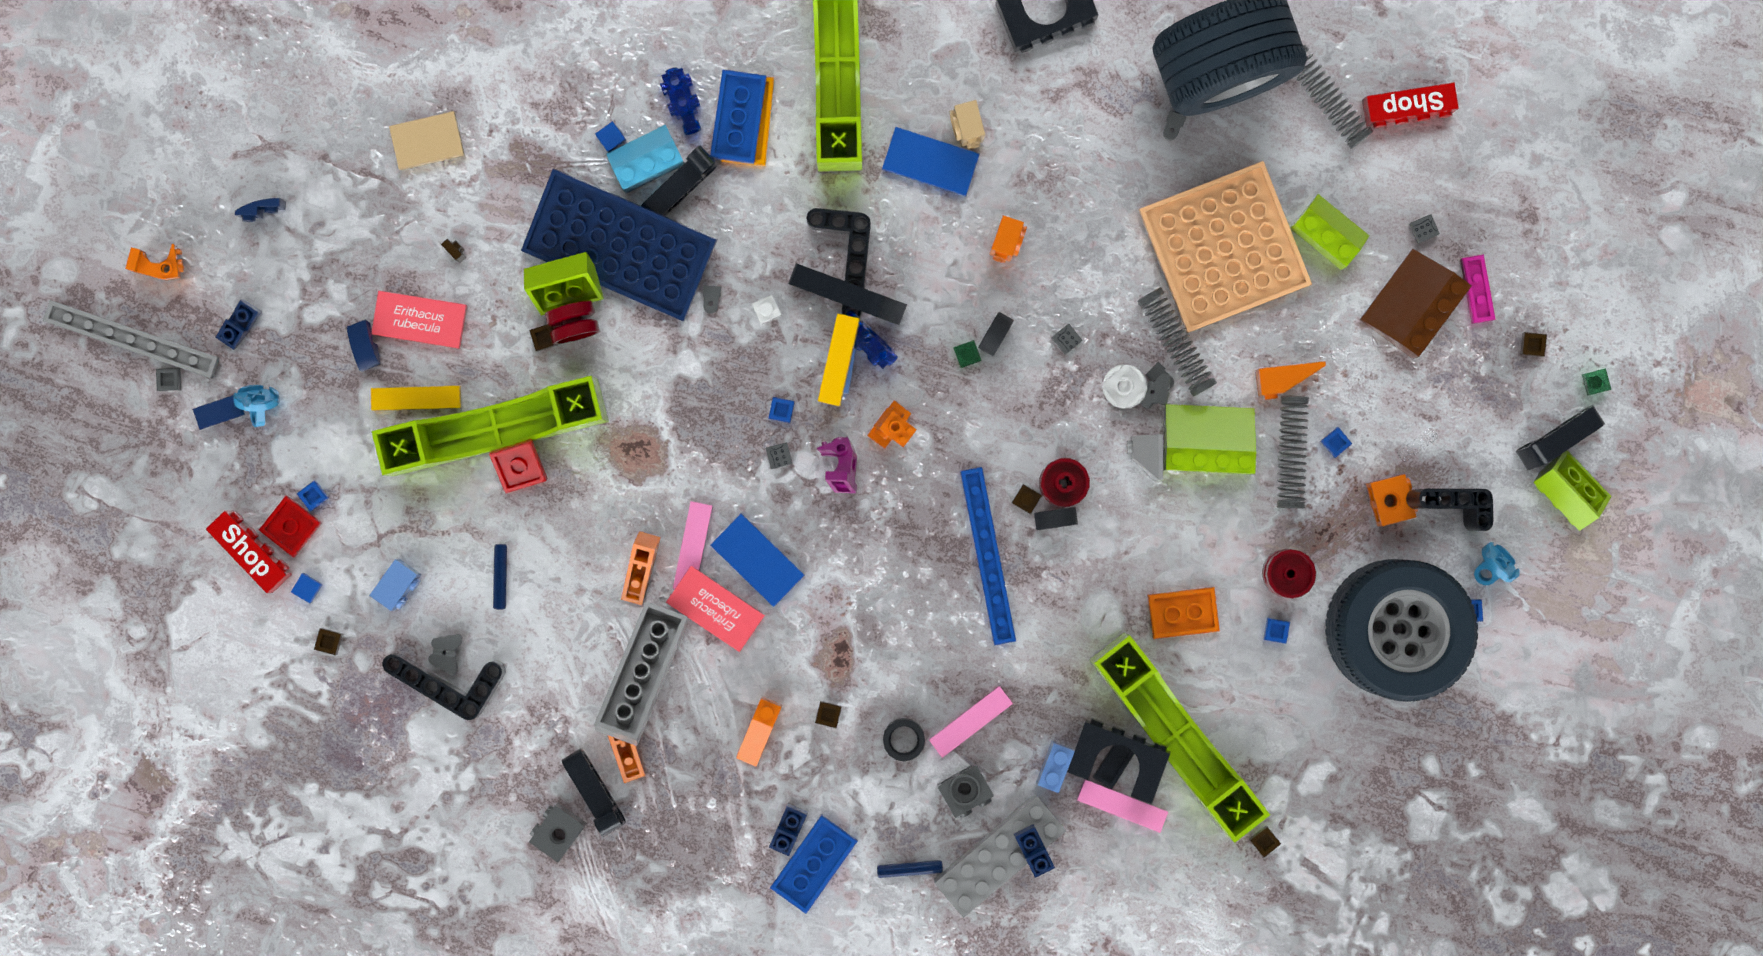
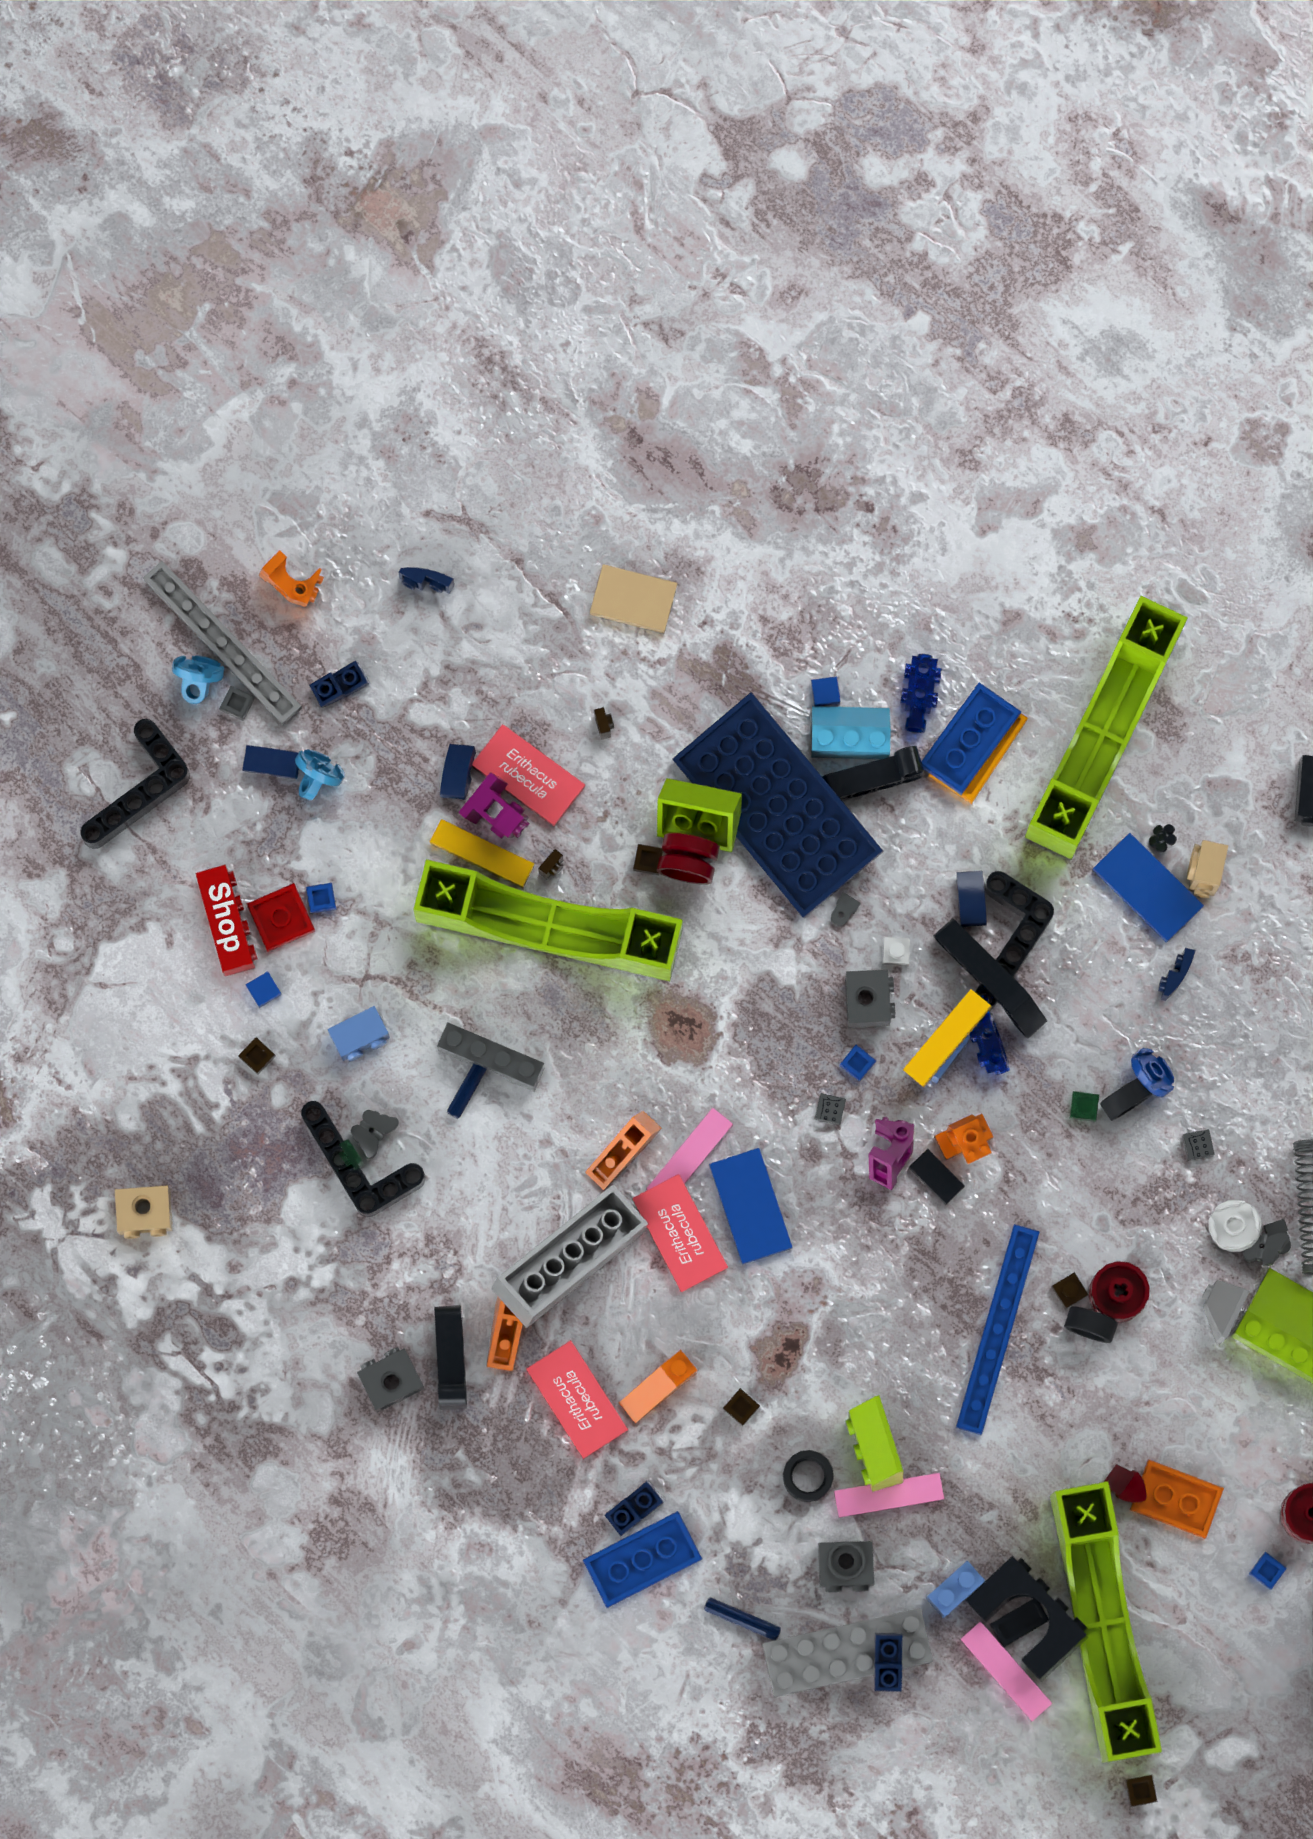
camera: 25 degrees right, 10 degrees down
tile [489,439,548,494] -> none
orange brick [989,215,1027,263] -> none
none -> black beam [80,719,190,849]
none -> tan brick [115,1185,173,1239]
none -> dark azure tile [172,655,225,704]
none -> clear green plate [338,1139,364,1170]
none -> dark grey arch [437,1022,545,1092]
none -> magenta tile [458,772,530,839]
none -> coral tile [526,1340,628,1459]
none -> dark brown plate [538,849,564,880]
none -> dark grey brick [845,970,895,1028]
none -> lime slope [845,1395,903,1492]
none -> black tile [909,1149,965,1205]
none -> dark blue slope [956,871,987,927]
none -> dark red tile [1104,1464,1147,1503]
none -> blue tile [1131,1048,1174,1097]
none -> black plant [1149,824,1177,852]
none -> dark blue slope [1158,948,1196,1001]

